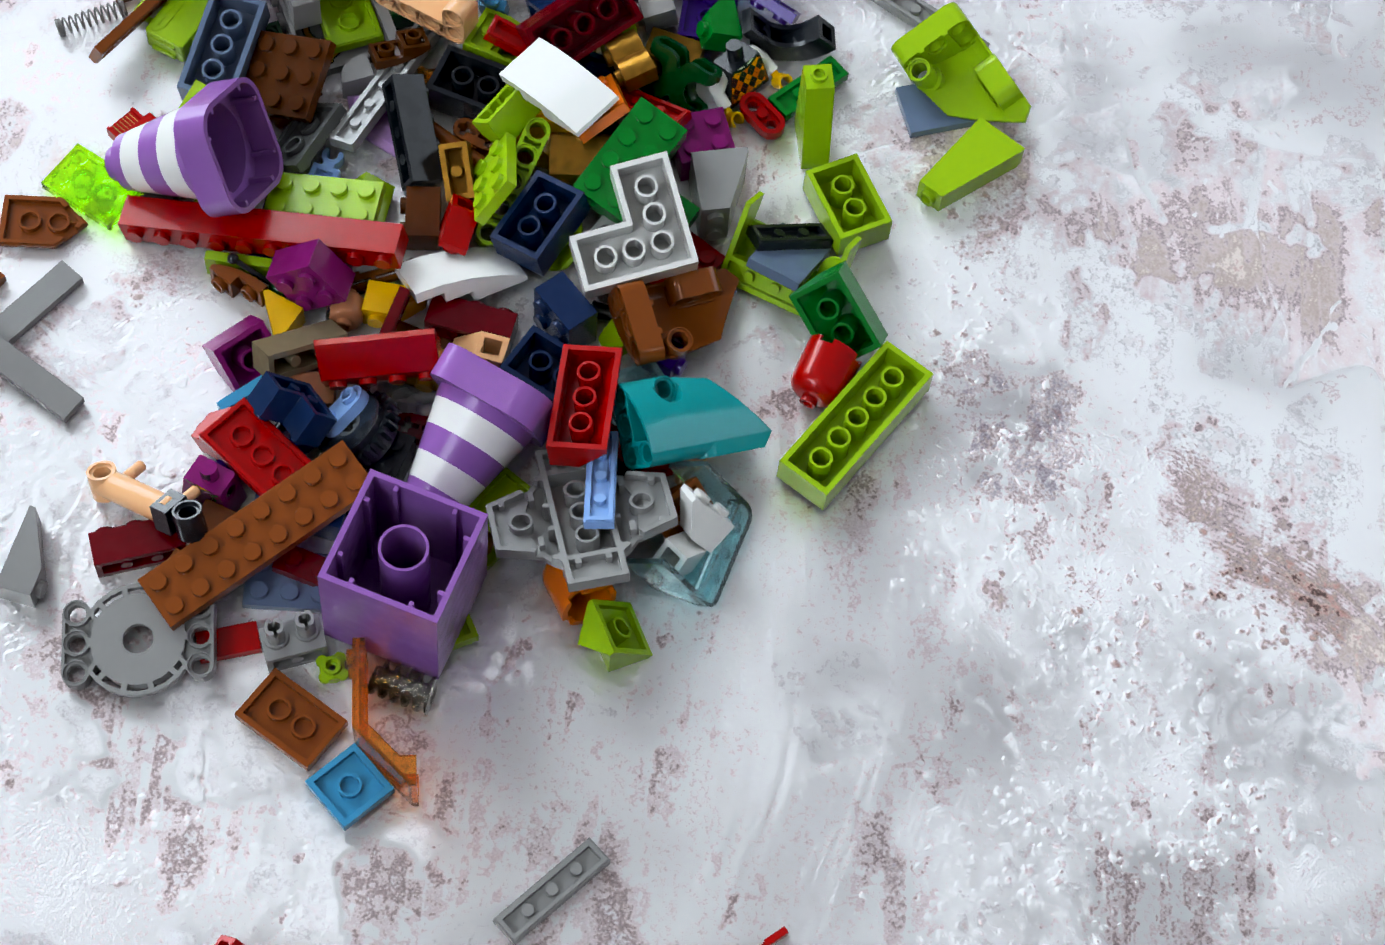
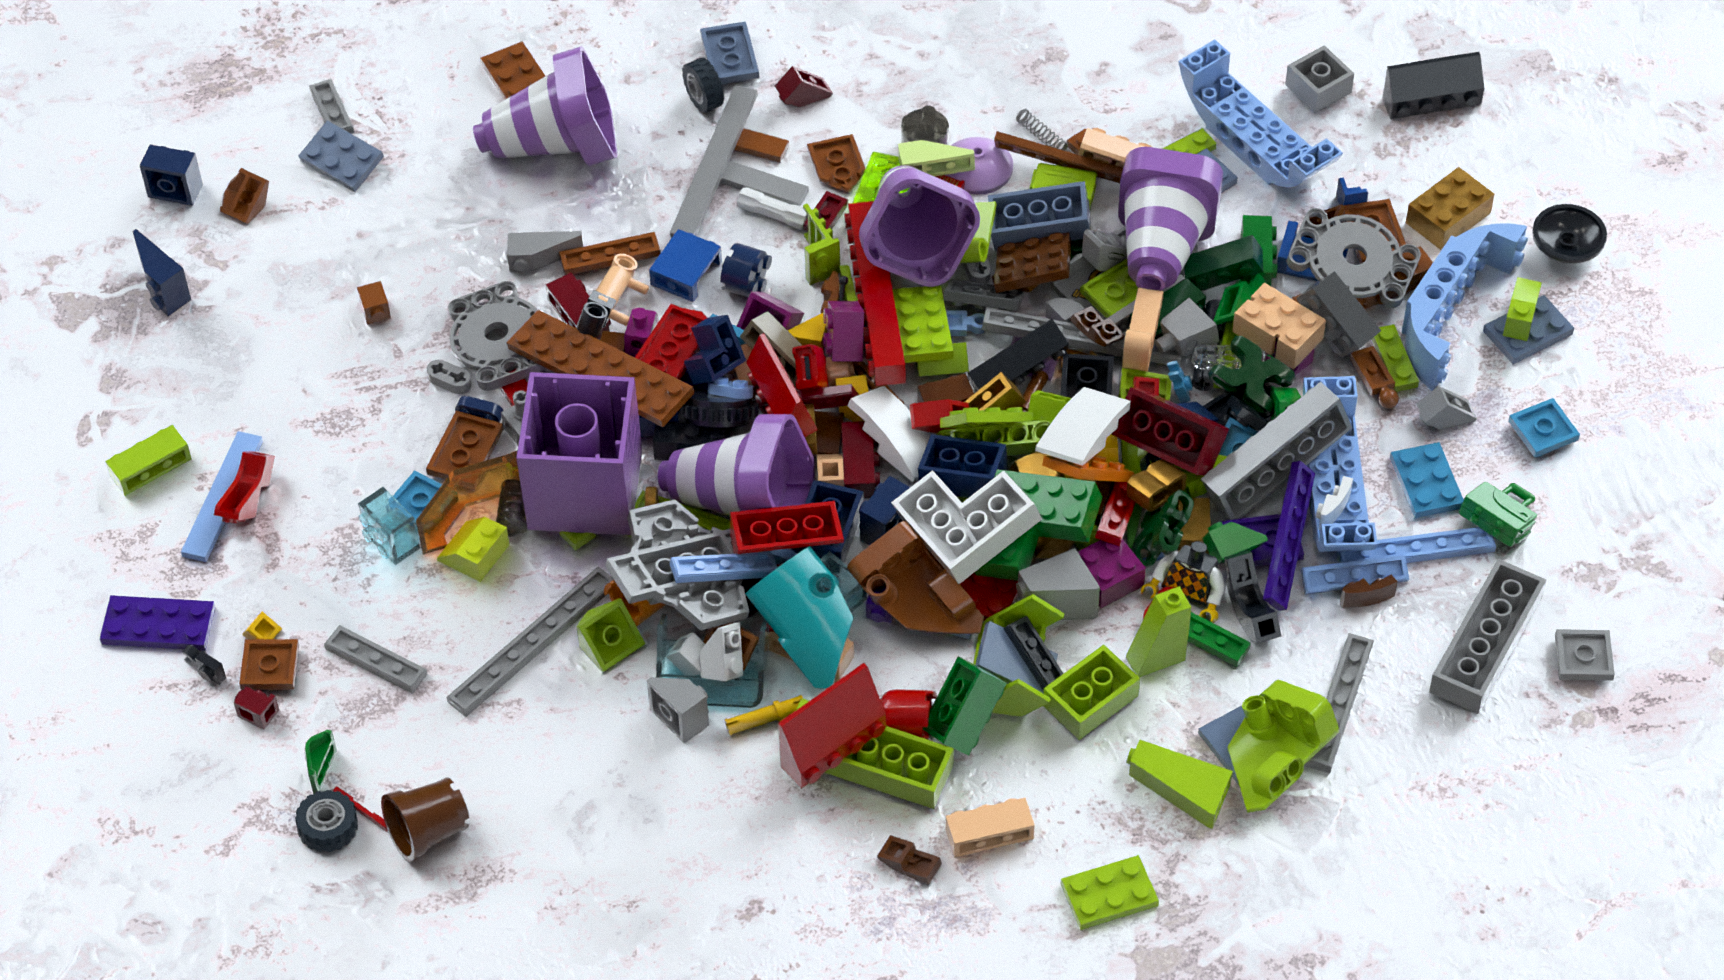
camera: 80 degrees right, 10 degrees down
none -> dark orange brick [357,281,391,324]
none -> clear light blue brick [358,487,420,565]
none -> reddish brown piece [381,777,469,861]
none -> light grey beam [427,359,472,394]
none -> neon yellow slope [437,517,509,582]
none -> light grey tile [446,567,613,717]
none -> dark blue beam [455,396,504,422]
none -> dark orange plate [559,232,661,275]
none -> light grey slope [647,677,709,743]
none -> blue panel [649,229,722,302]
none -> dark blue brick [720,243,772,298]
none -> yellow pin [724,695,803,736]
none -> white axle [737,187,808,230]
none -> red slope [778,663,886,789]
none -> red piece [792,344,829,391]
none -> lime plate [803,203,840,285]
none -> dark red plate [804,191,848,231]
none -> reddish brown slope [877,835,942,885]
none -> yellowish green slope [898,140,975,176]
none -> clear smoke brick [901,106,949,145]
none -> lavender dish [945,137,1013,194]
none -> light nougat brick [945,798,1035,858]
none -> lime plate [1060,855,1159,930]

